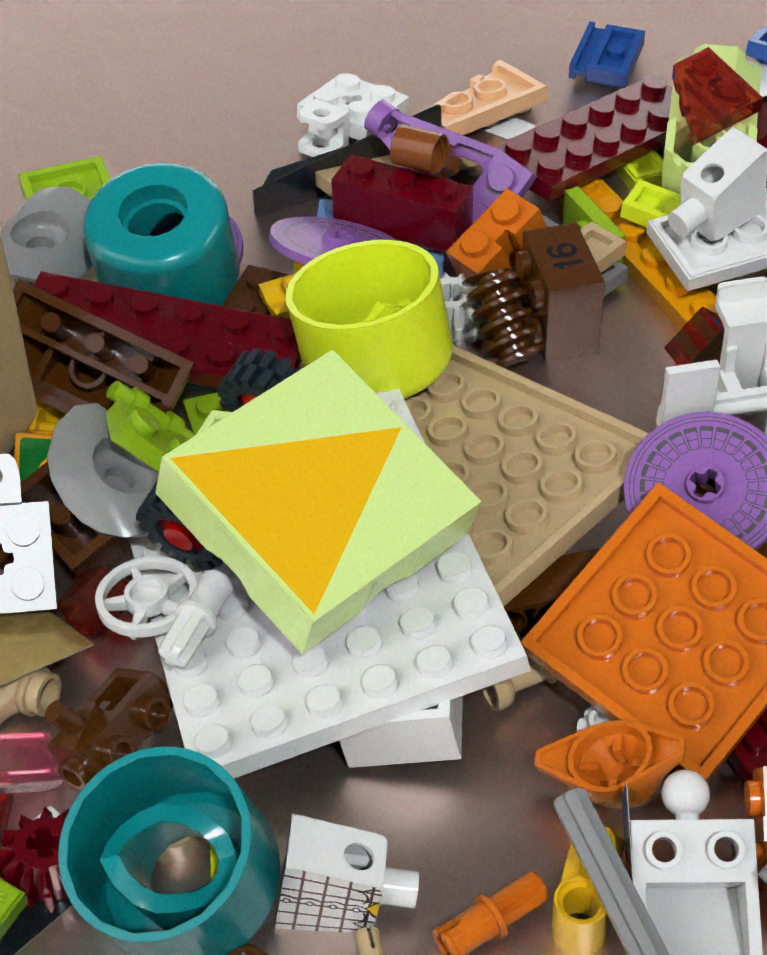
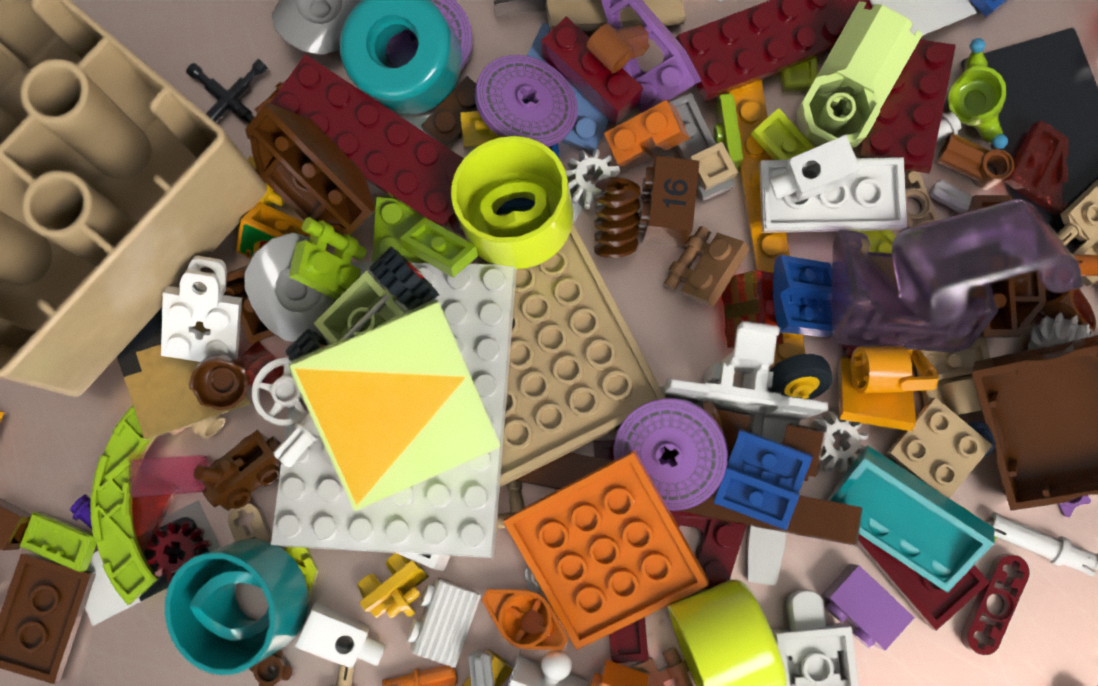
camera: 15 degrees right, 35 degrees up
clear red wing [672,47,763,146] -> none
none -> reddish brown hair [189,354,250,410]
none -> yellow hips [357,553,429,618]
none -> white brick [407,578,481,668]
none -> medium nougat plate [663,226,750,307]

